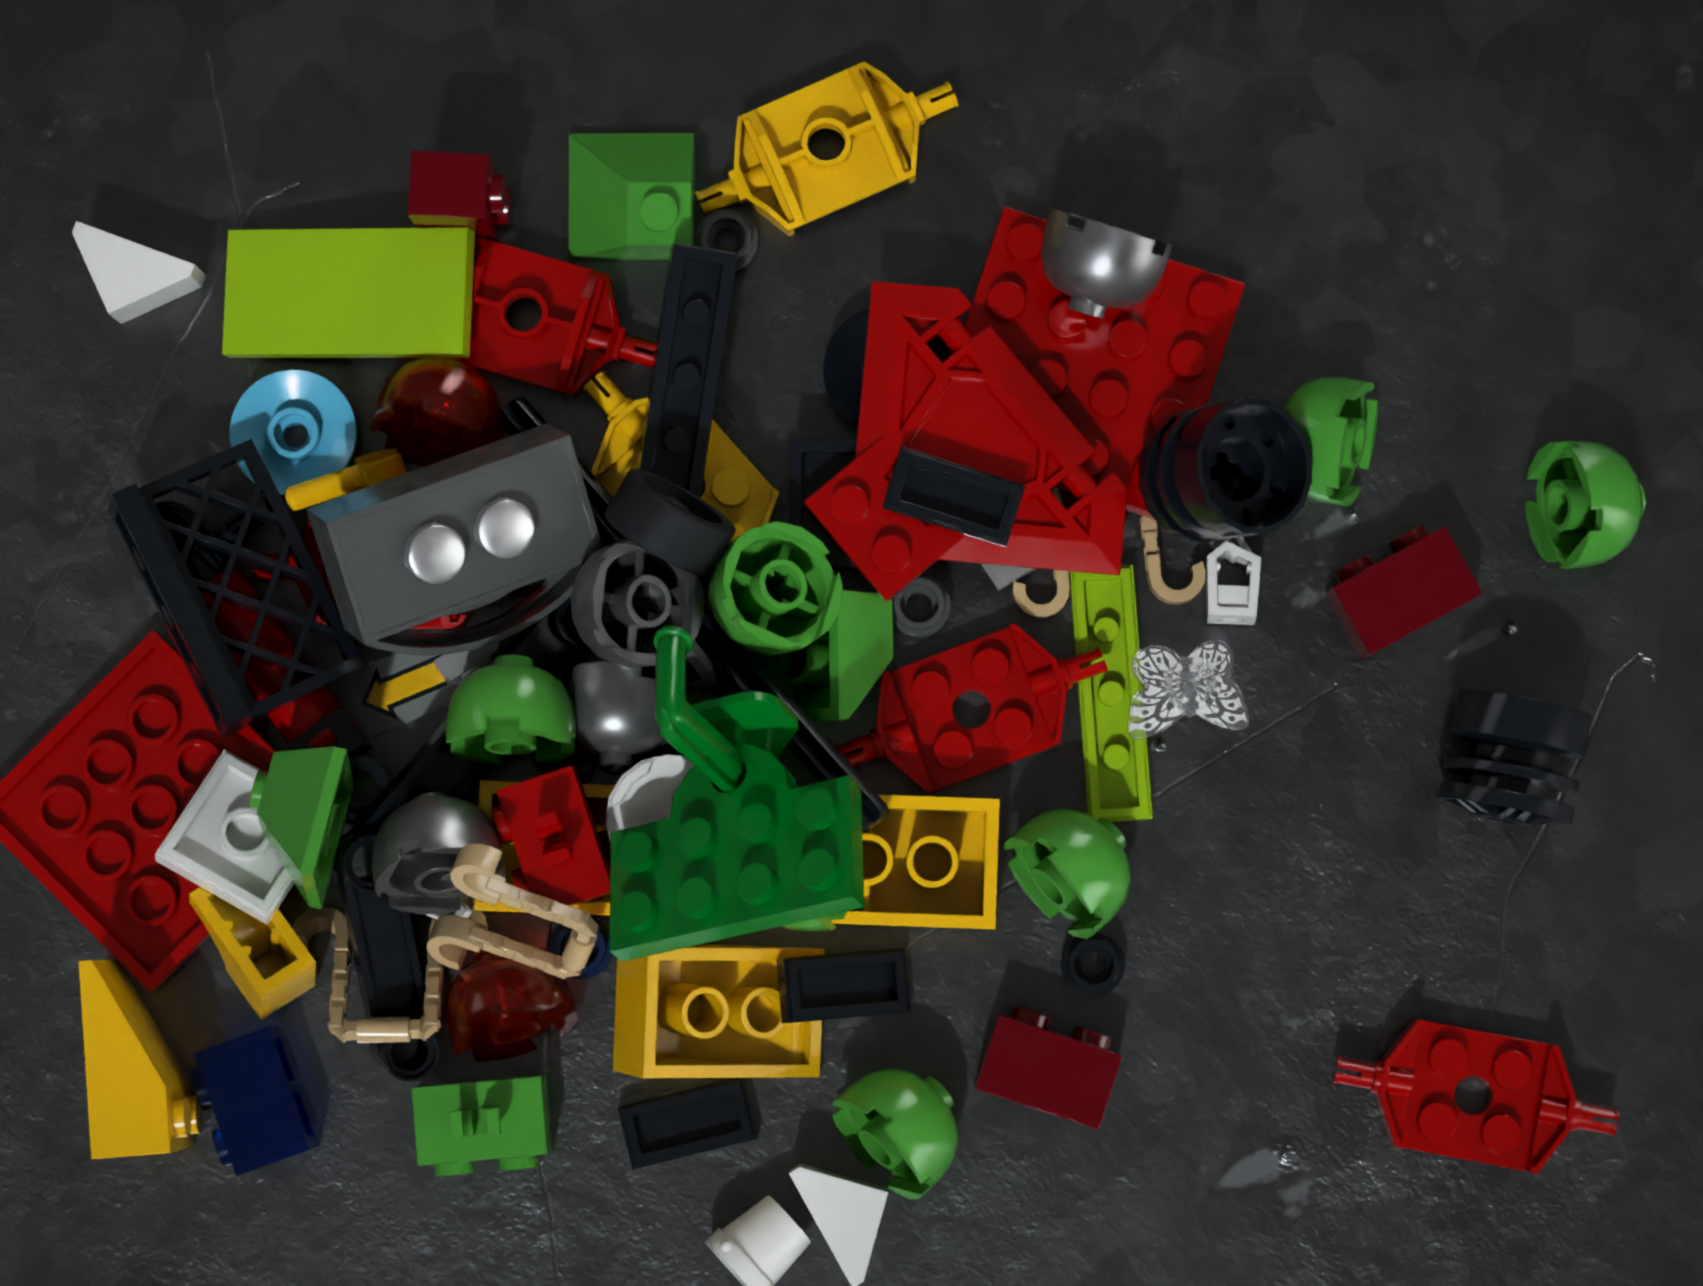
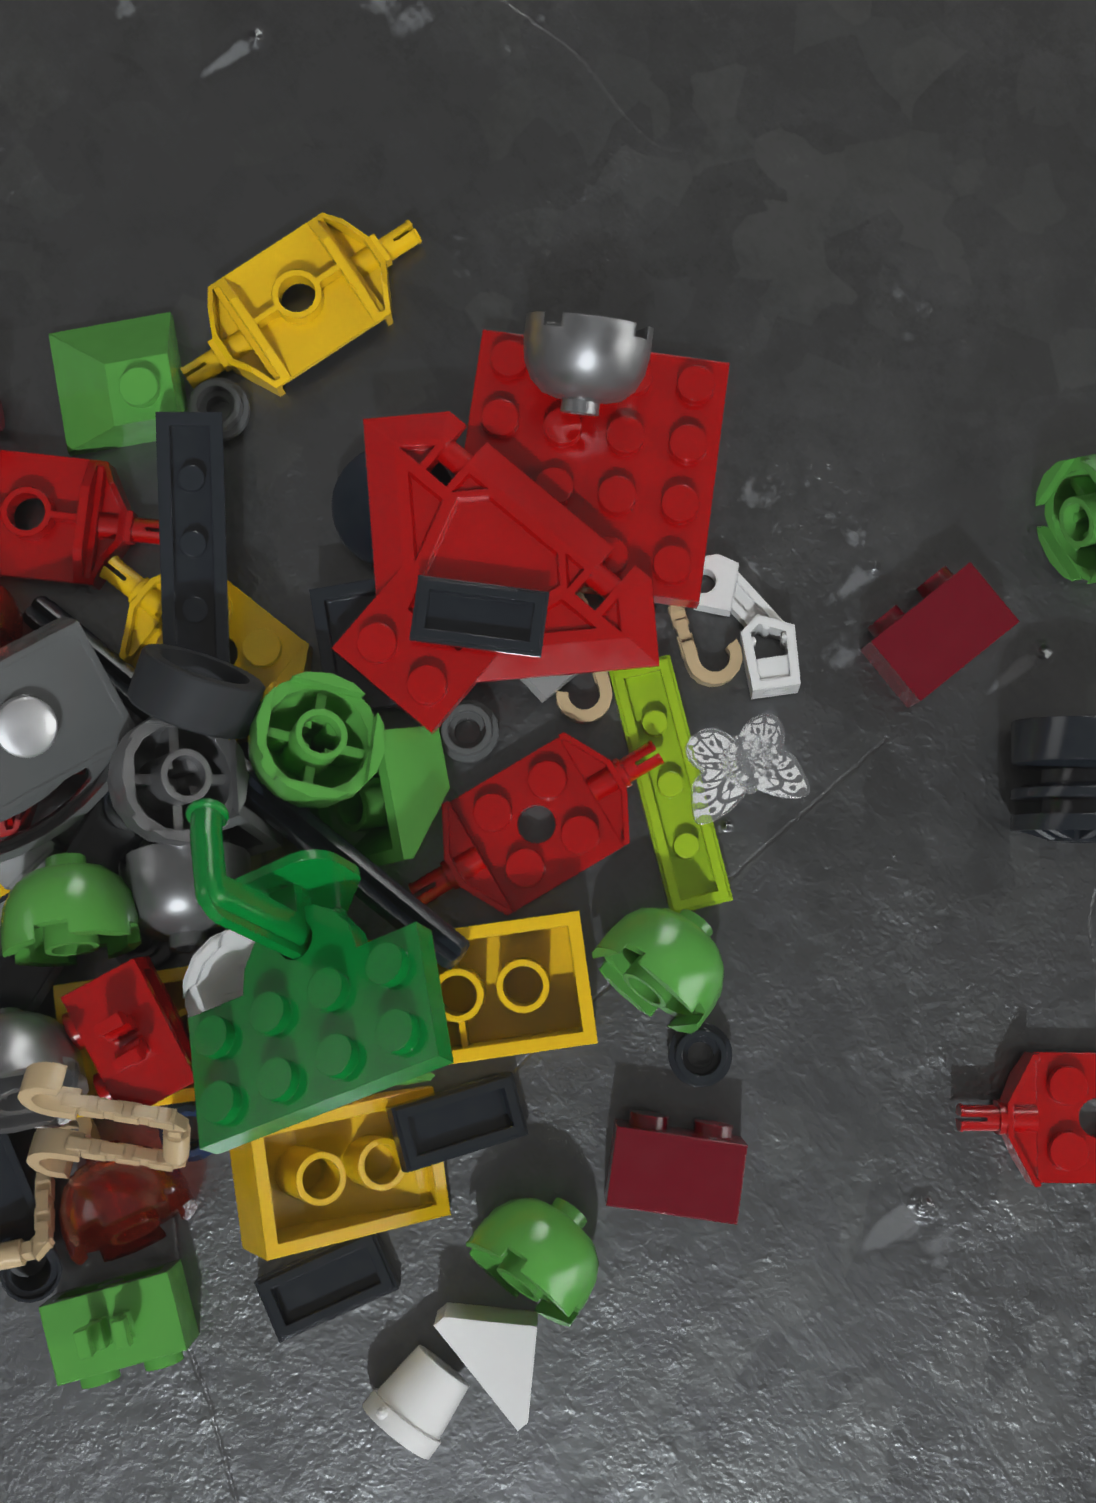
camera: 15 degrees left, 0 degrees up
black wheel [1139,398,1312,542] -> none
bright green cylinder [1284,377,1378,506] -> none

